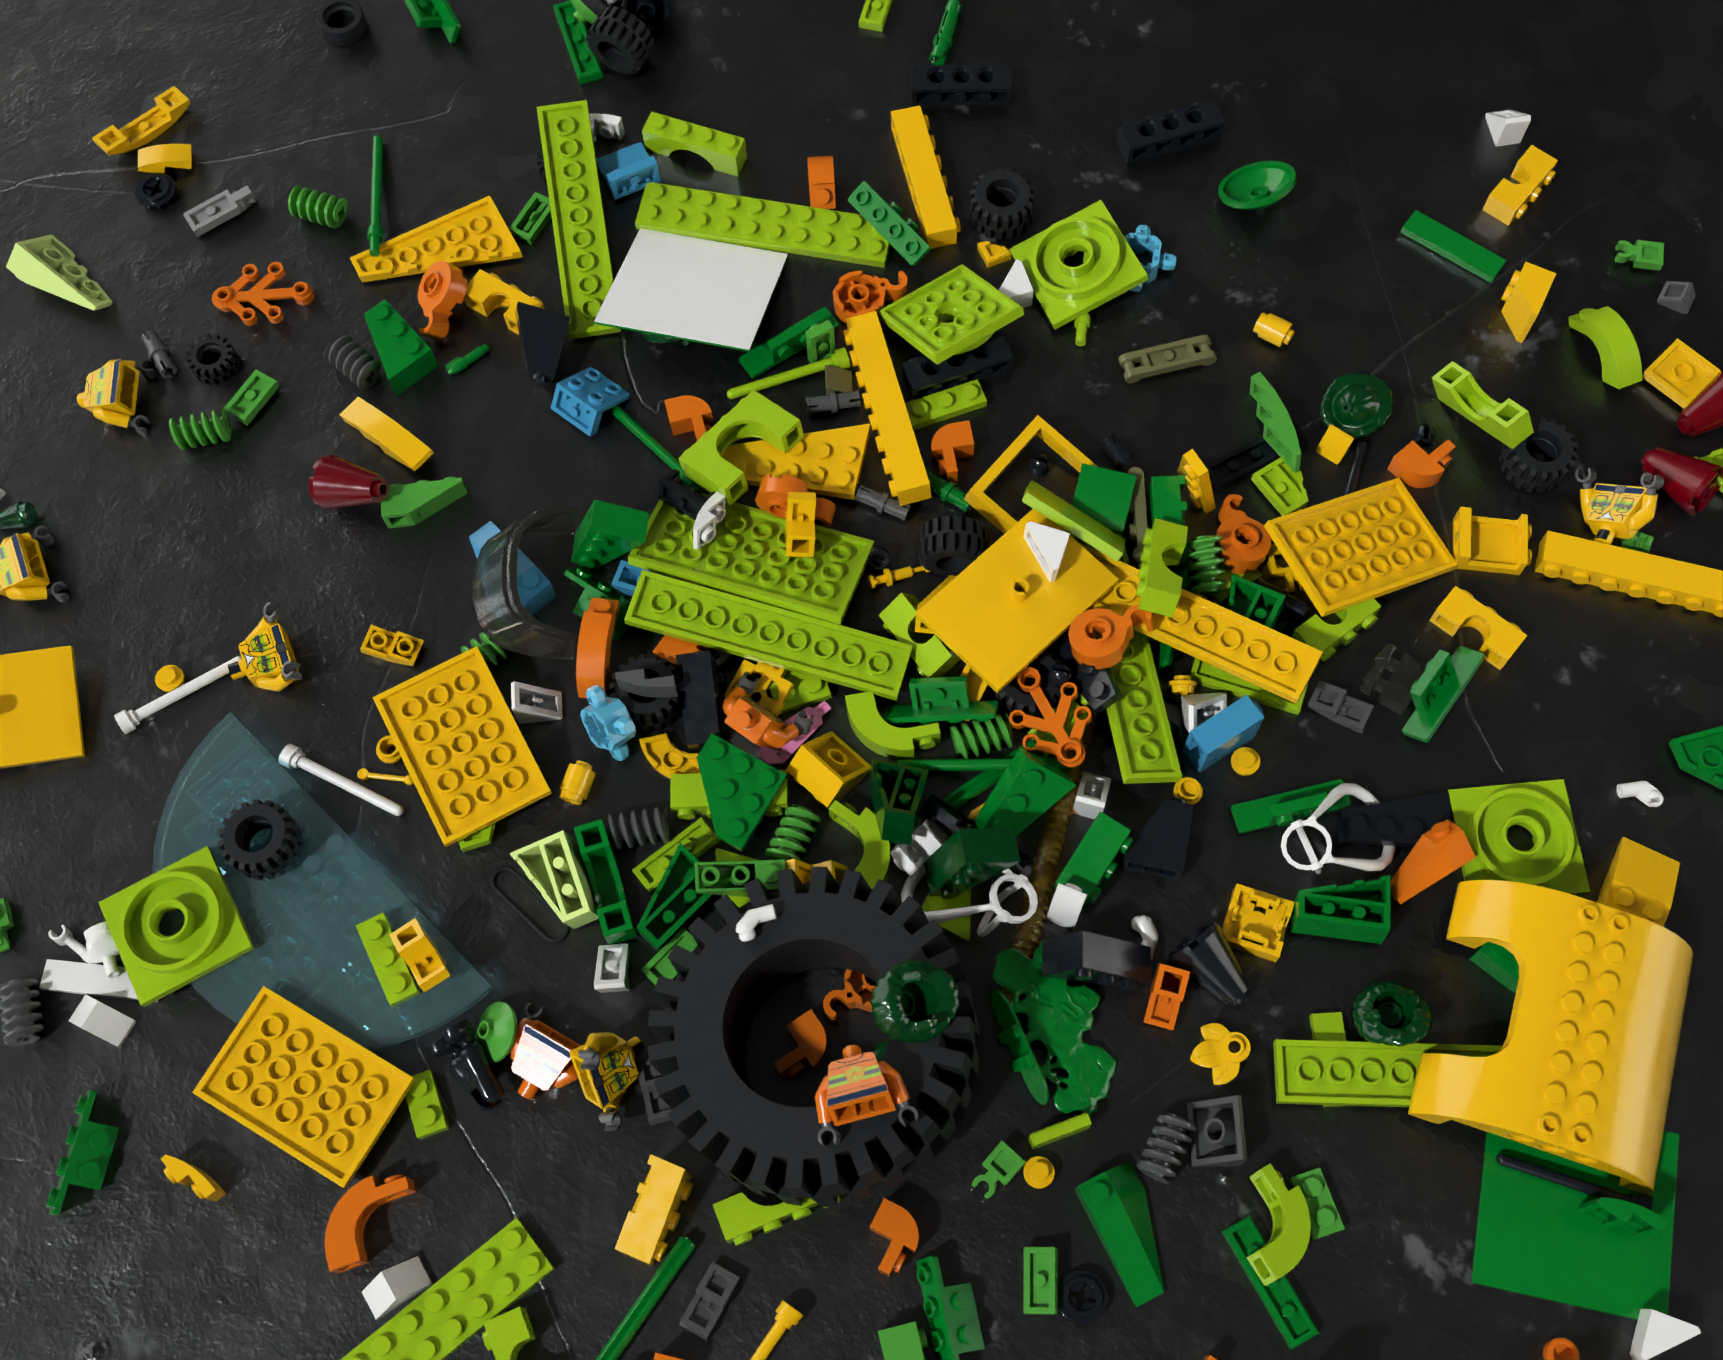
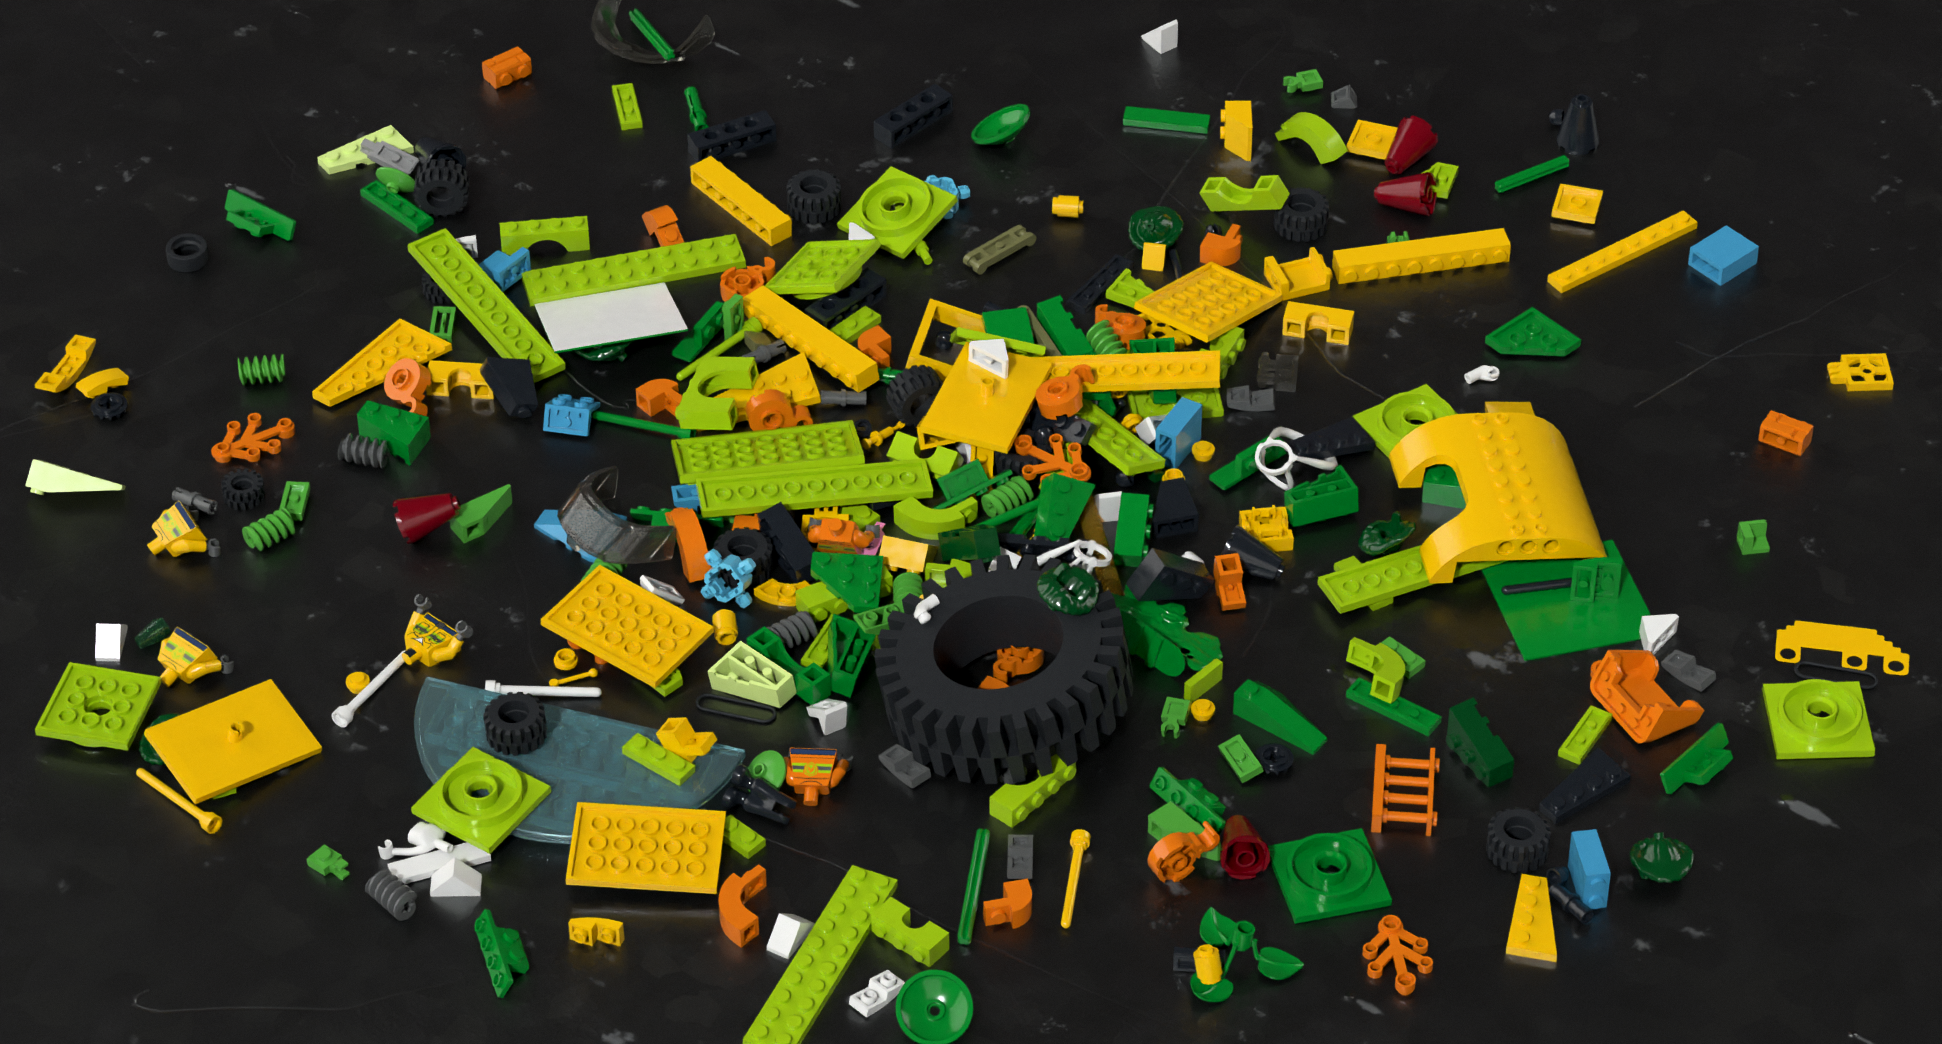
camera: 30 degrees left, 25 degrees down
light grey hinge [183,185,257,237] -> none
yellow slope [339,397,434,471] -> none
yellow slope [360,625,424,666] -> none
green bar [367,135,383,257] -> none
green piece [445,344,490,375] -> none
torso [569,1032,645,1131] -> none
green wedge [571,500,649,568] -> none
dark grey slope [615,669,678,698] -> none
yellow wedge [615,1154,694,1266] -> none
bright green plate [641,927,697,986] -> none
black hinge [659,469,716,520] -> none
white slope [693,491,726,550] -> none
yellow brick [785,492,816,557] -> none
orange torso [815,1045,919,1146] -> none
green bracket [848,181,930,266] -> none
orange brick [870,1198,918,1277] -> none
dark green wedge [924,828,1021,899] -> none
yellow tile [977,241,1012,268] -> none
white slope [1046,883,1087,931] -> none
lime arch [1135,518,1188,617] -> none
dark grey piece [1137,1113,1197,1185] -> none
yellow wing [1177,449,1216,514] -> none
dark grey slope [1187,1095,1247,1167] -> none
yellow plate [1190,1023,1251,1085] -> none
bright green slope [1250,372,1301,473] -> none
orange slope [1390,819,1476,904] -> none
green bracket [1402,646,1485,743] -> none
yellow arch [1482,145,1558,226] -> none
yellow torso [1575,468,1664,545] -> none

